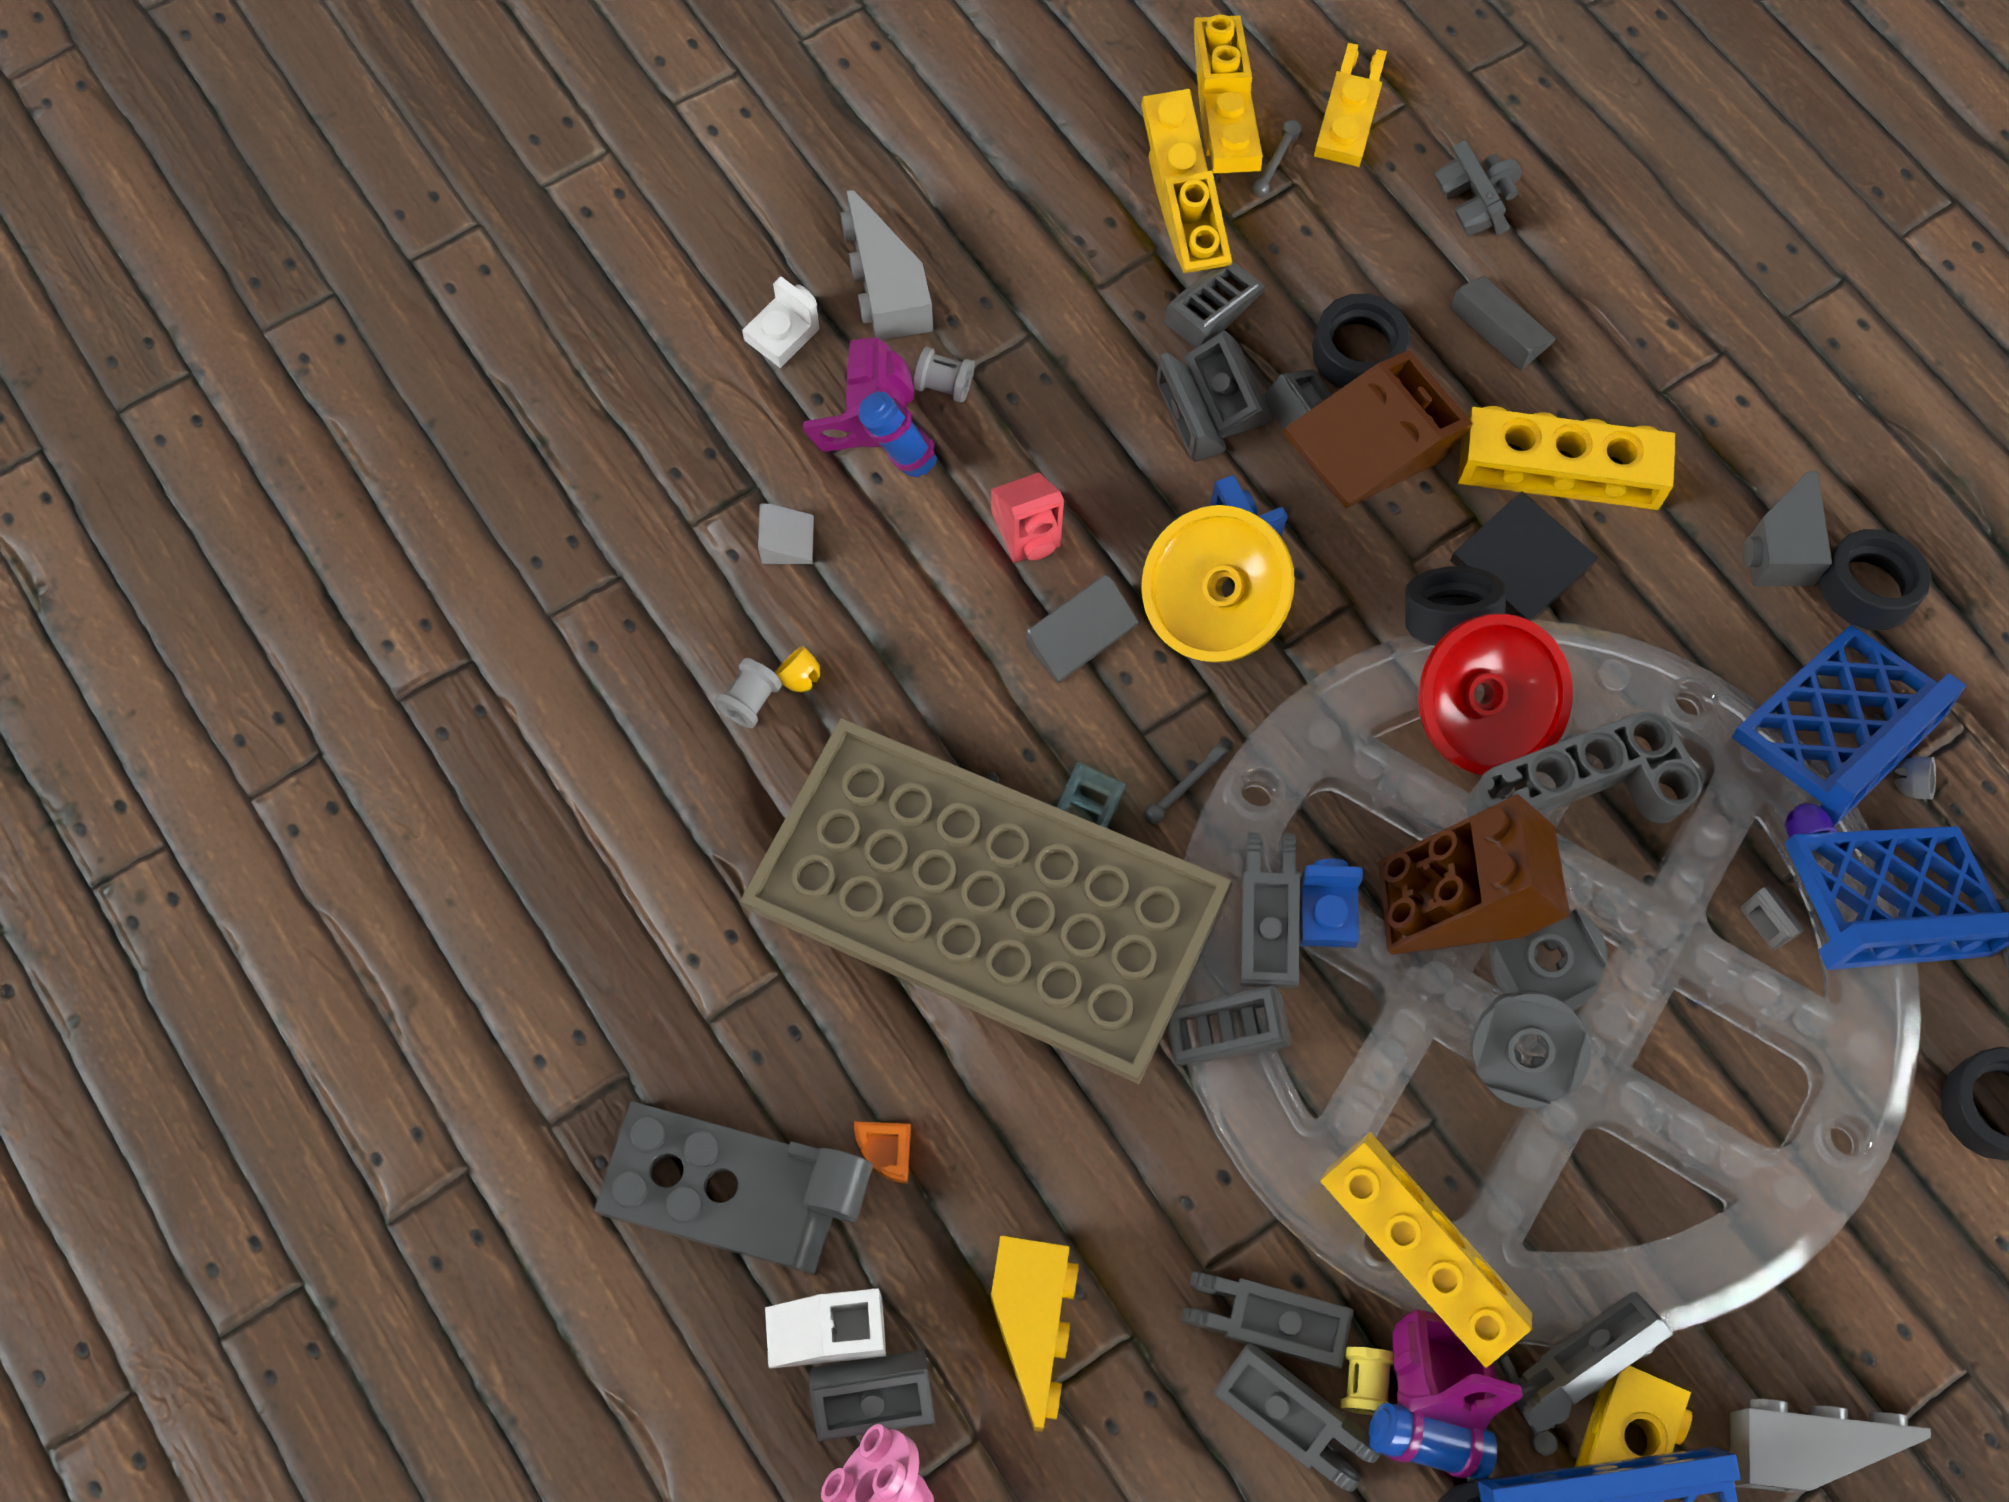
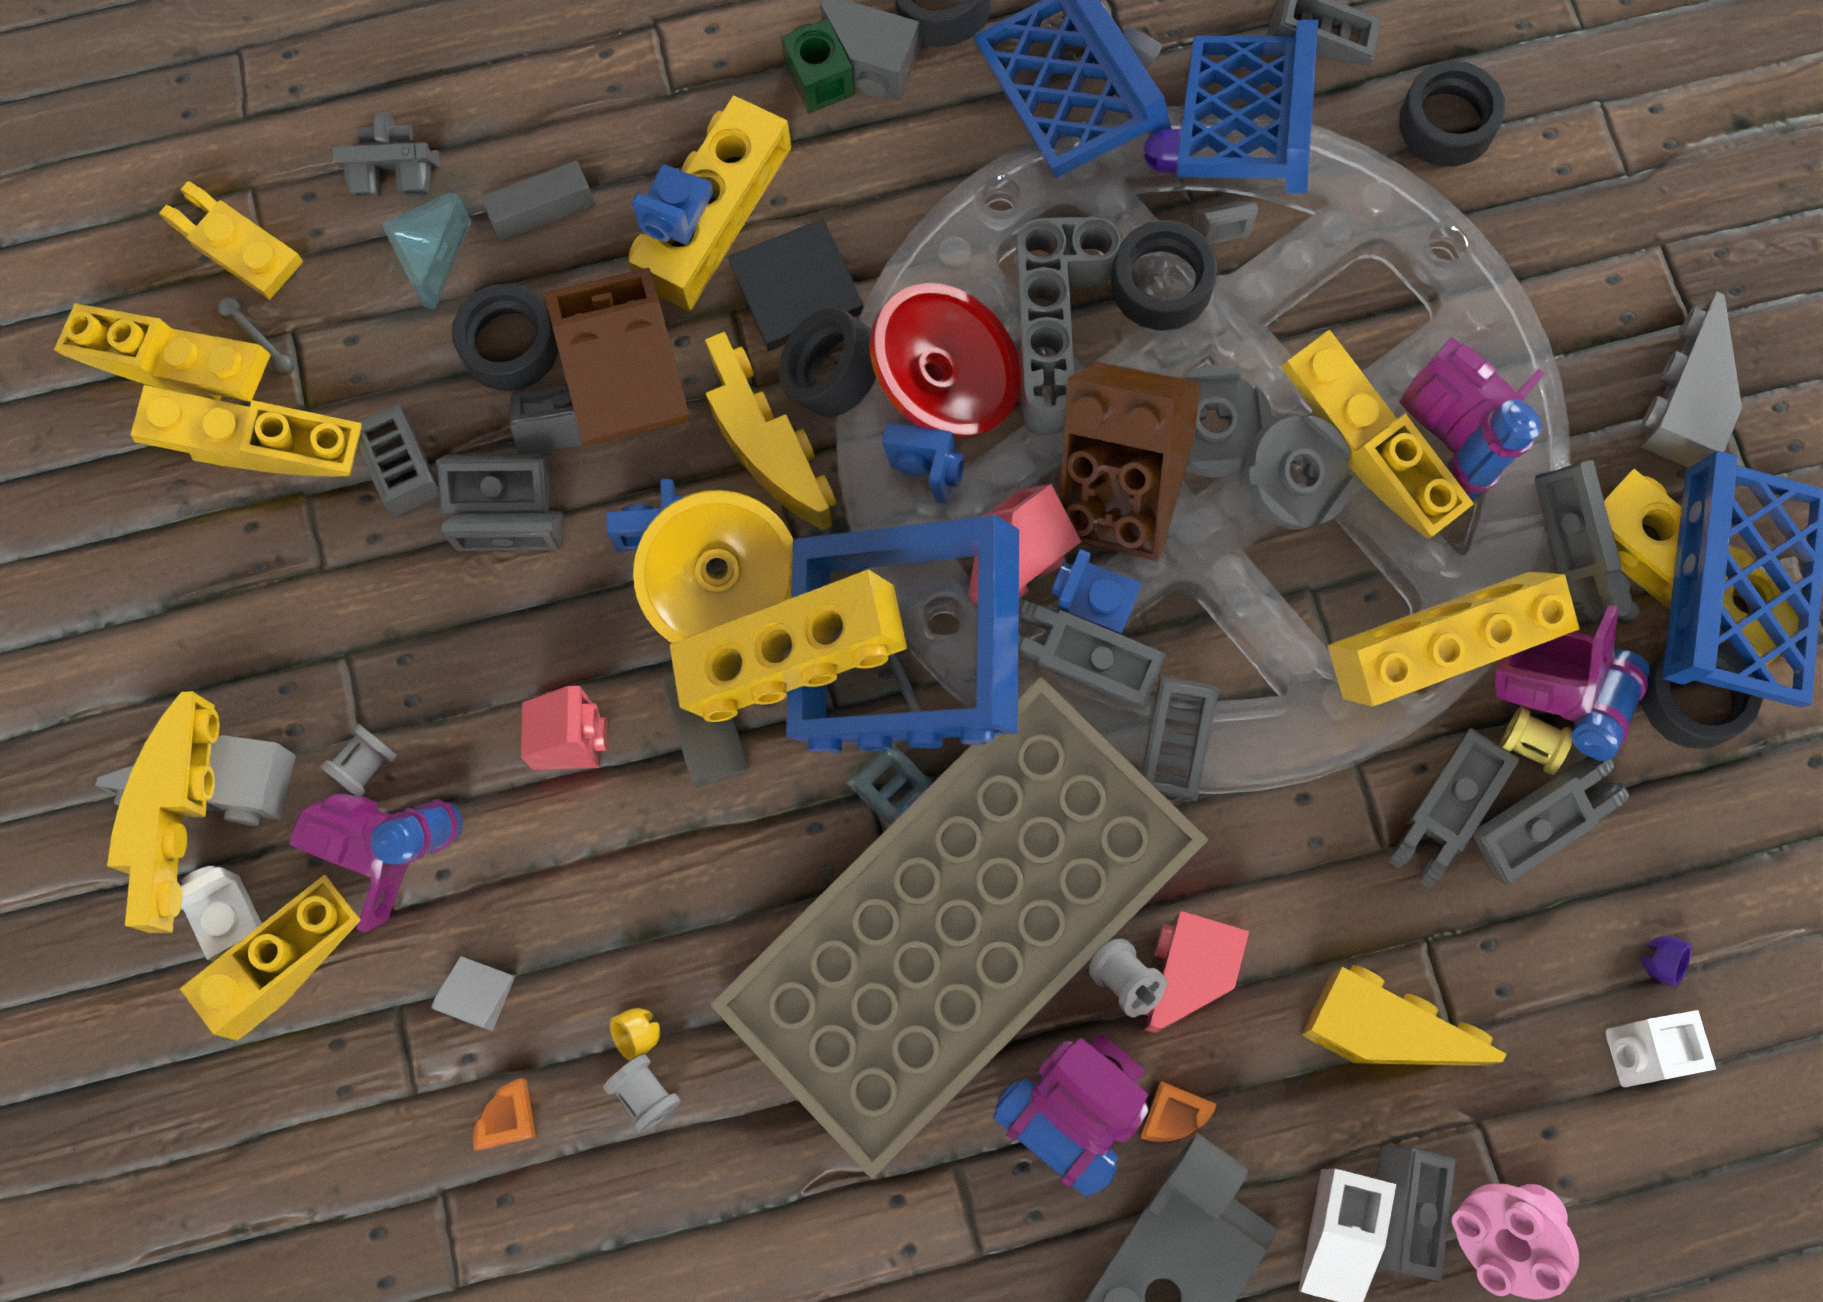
camera: 65 degrees left, 5 degrees up
none -> yellow slope [107,691,220,933]
none -> yellow slope [180,874,361,1041]
none -> clear light blue slope [382,192,471,310]
none -> orange tile [473,1078,536,1151]
none -> blue bracket [631,164,713,245]
none -> yellow brick [670,569,907,722]
none -> yellow slope [705,332,836,530]
none -> dark green brick [781,18,855,114]
none -> blue window [786,515,1019,754]
none -> blue bracket [882,423,964,504]
none -> coral slope [968,484,1081,604]
none -> magenta piece [992,1035,1149,1198]
none -> light grey bush [1089,938,1167,1017]
none -> black tyre [1111,220,1218,331]
none -> coral slope [1144,911,1249,1033]
none -> yellow slope [1280,329,1474,539]
none -> magenta piece [1399,337,1545,501]

